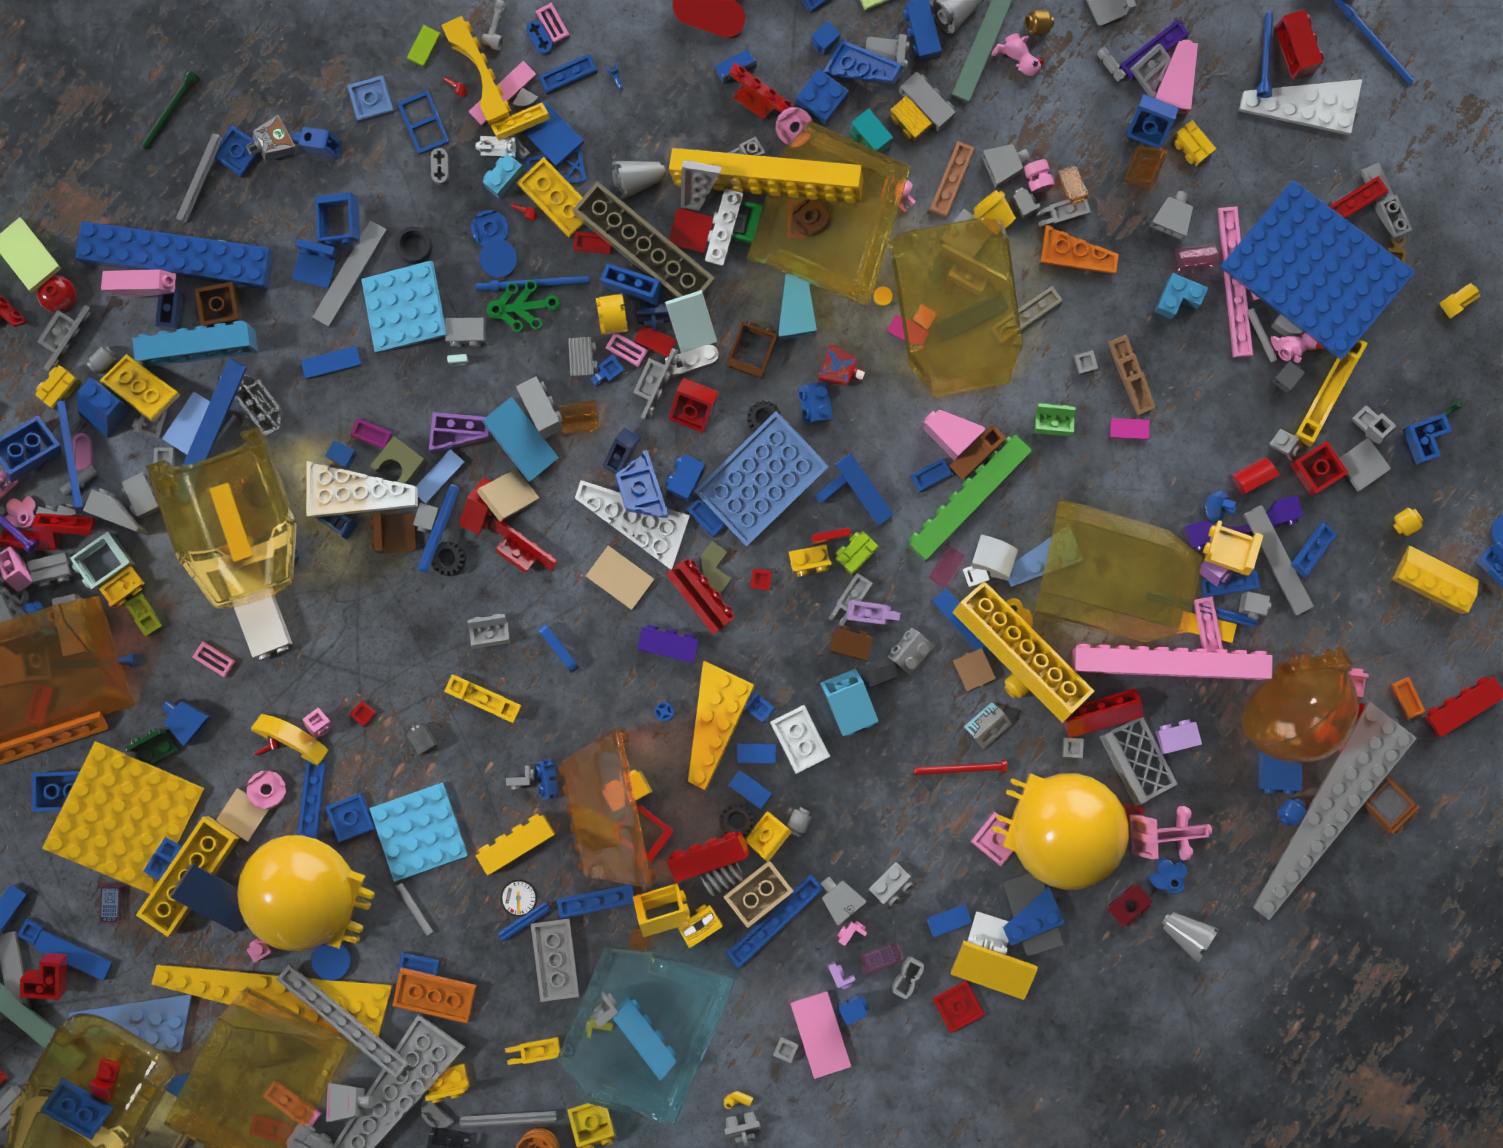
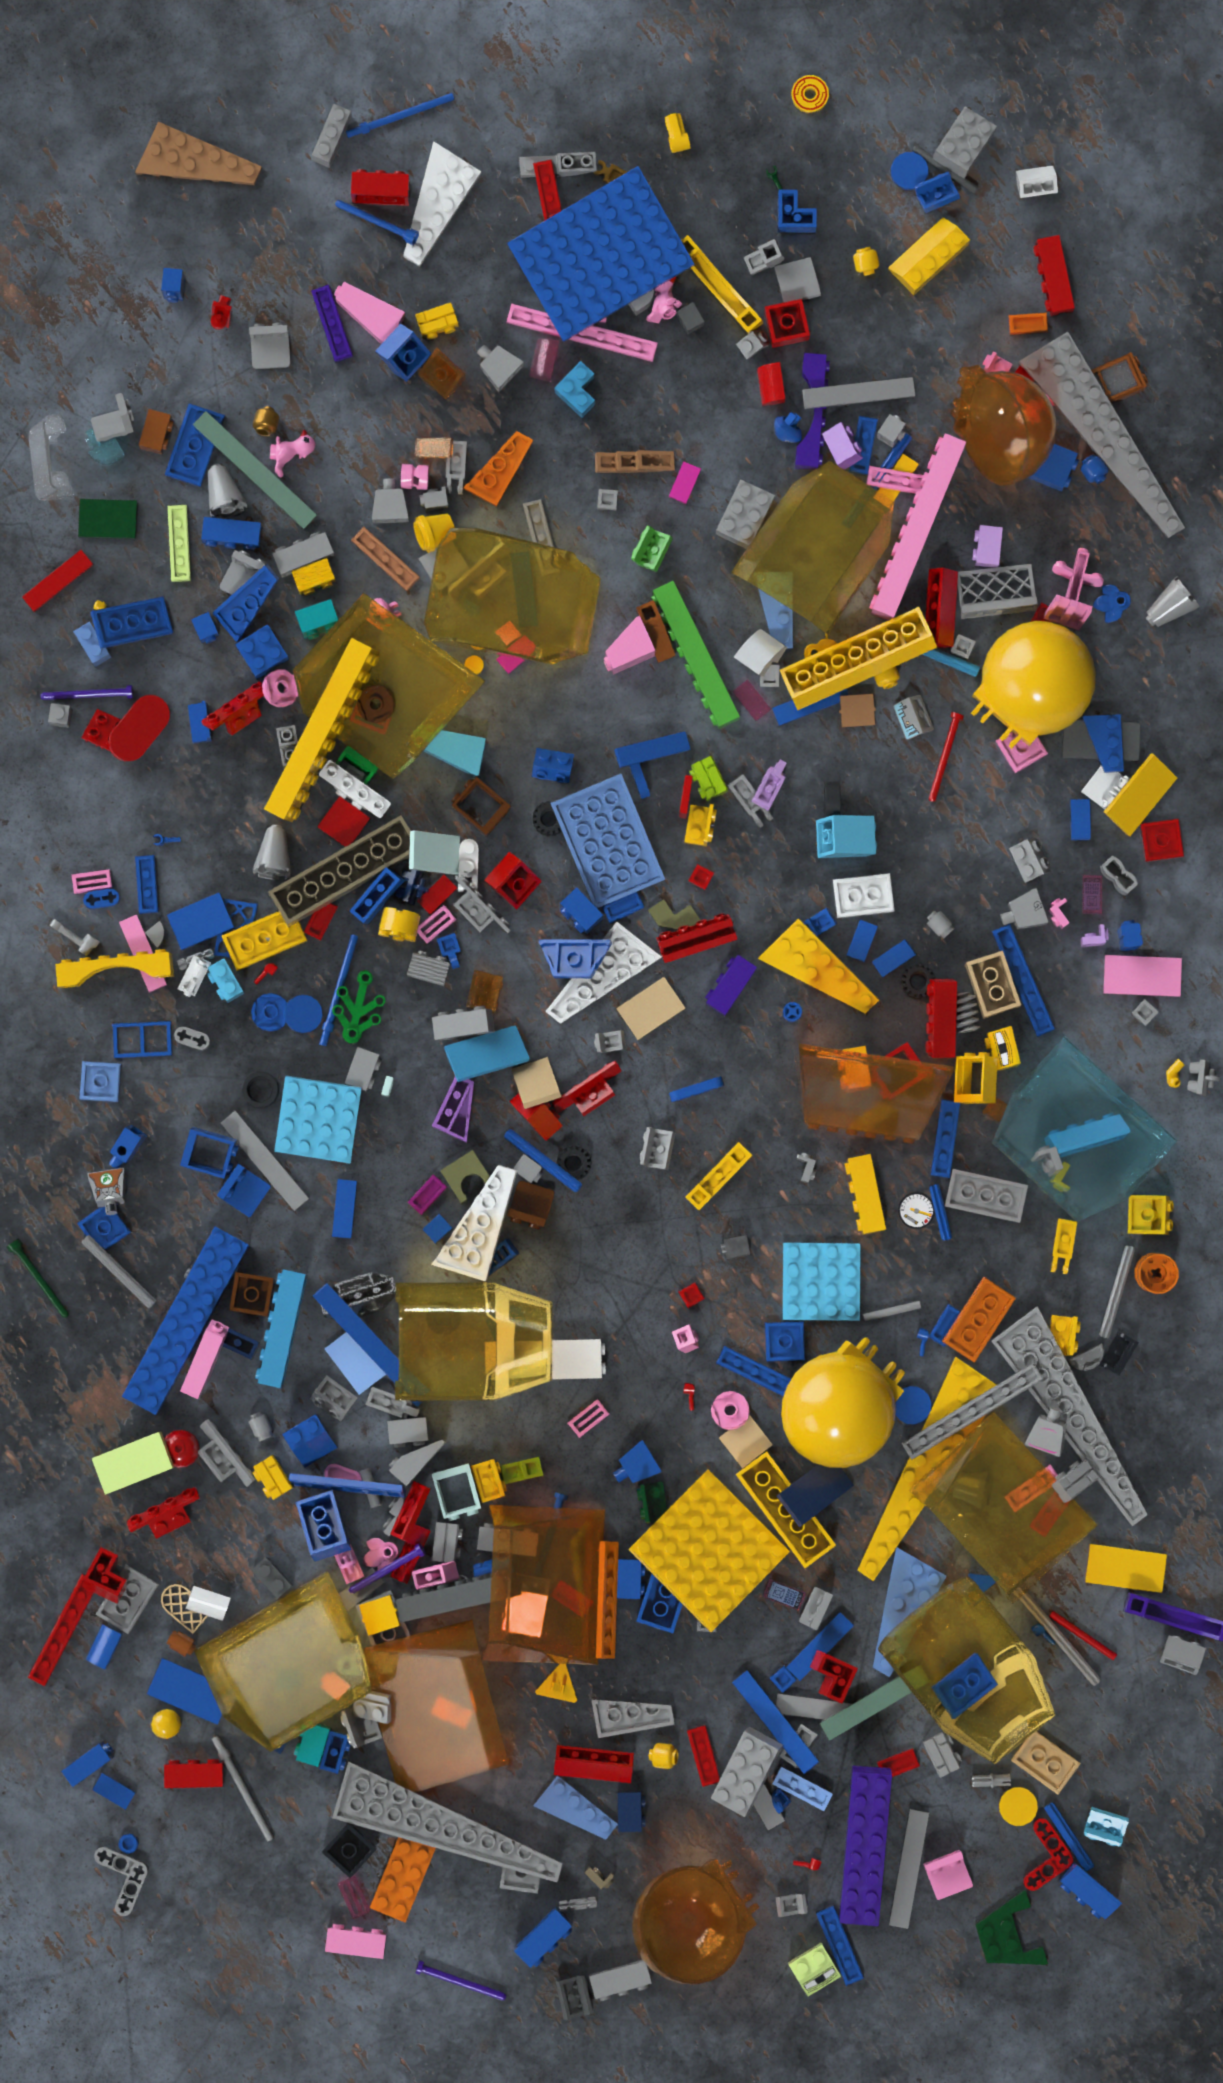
camera: 75 degrees left, 0 degrees up
red slope [89,1058,122,1101] -> none
yellow tile [100,354,180,422] -> none
blue slope [142,837,182,881] -> none
yellow tile [209,483,254,562] -> none
bright pink brick [246,938,276,963] -> none
yellow slope [251,714,328,766] -> none
lime tile [407,25,441,67] -> none
light blue tile [416,449,465,505] -> none
red hand [443,76,467,97] -> none
yellow plate [491,103,550,141] -> none
blue hinge [534,760,559,801] -> none
dark blue slope [603,427,641,473] -> none
light grey wing [681,161,721,210] -> none
yellow tile [745,811,792,862] -> none
torso [818,344,865,386] -> none
reddish brown brick [829,625,873,662] -> none
light grey bracket [887,628,934,675] -> none
blue tile [910,457,953,492] -> none
light grey axle [1097,47,1126,82] -> none
dark red brick [1105,883,1153,927] -> none
light grey wing [1130,44,1171,97] -> none
yellow panel [1203,520,1263,576] -> none
light grey bar [1247,308,1277,362] -> none
blue tile [1291,522,1337,578] -> none
none -> light grey bracket [594,1030,626,1053]
none -> blue brick [617,1559,645,1599]
none -> light grey brick [716,479,775,550]
none -> light grey bracket [799,1587,833,1630]
none -> blue hand [916,1328,929,1356]
none -> dark azure axle [922,648,980,677]

